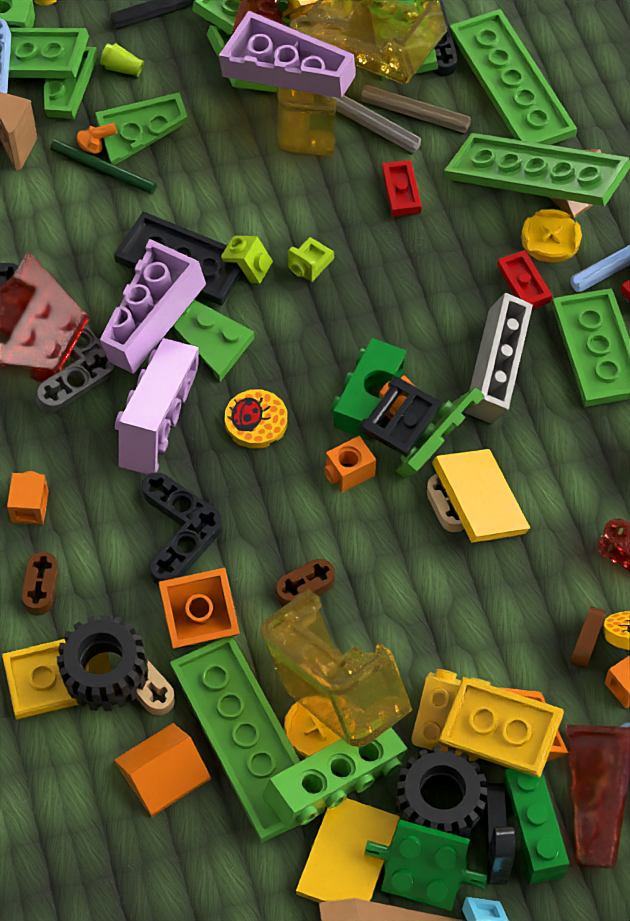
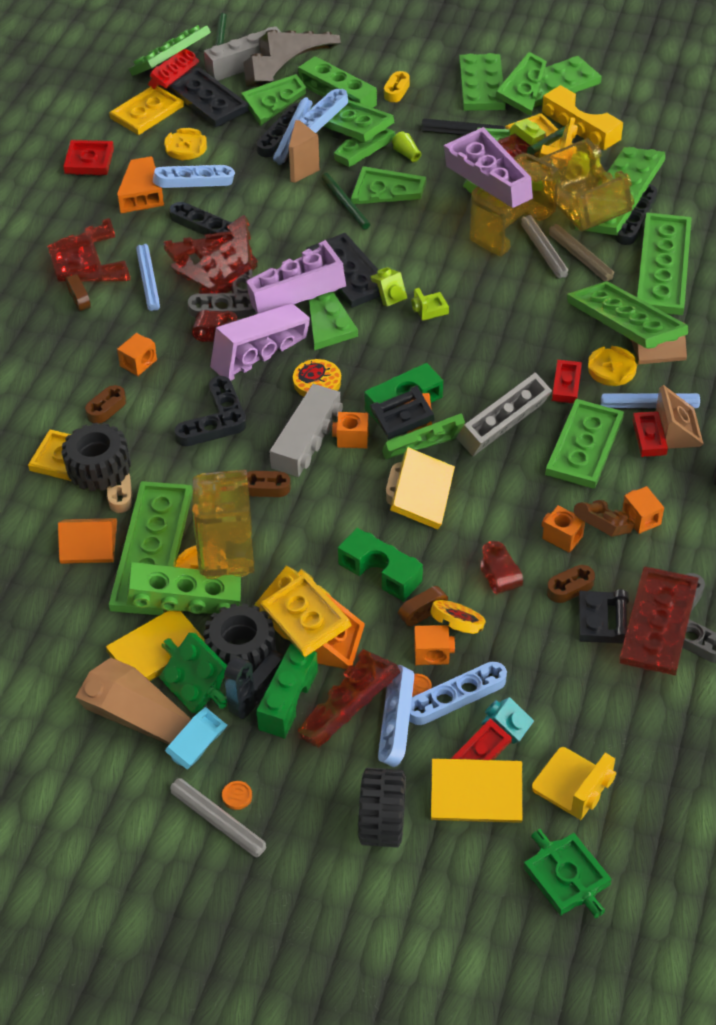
camera: 35 degrees right, 10 degrees down
orange plate [76,123,117,154] -> none
orange slope [159,568,240,649] -> none
red plate [382,160,422,217] -> none
none -> clear red piece [192,310,237,342]
none -> light grey brick [270,384,343,477]
none -> green arch [338,528,423,602]

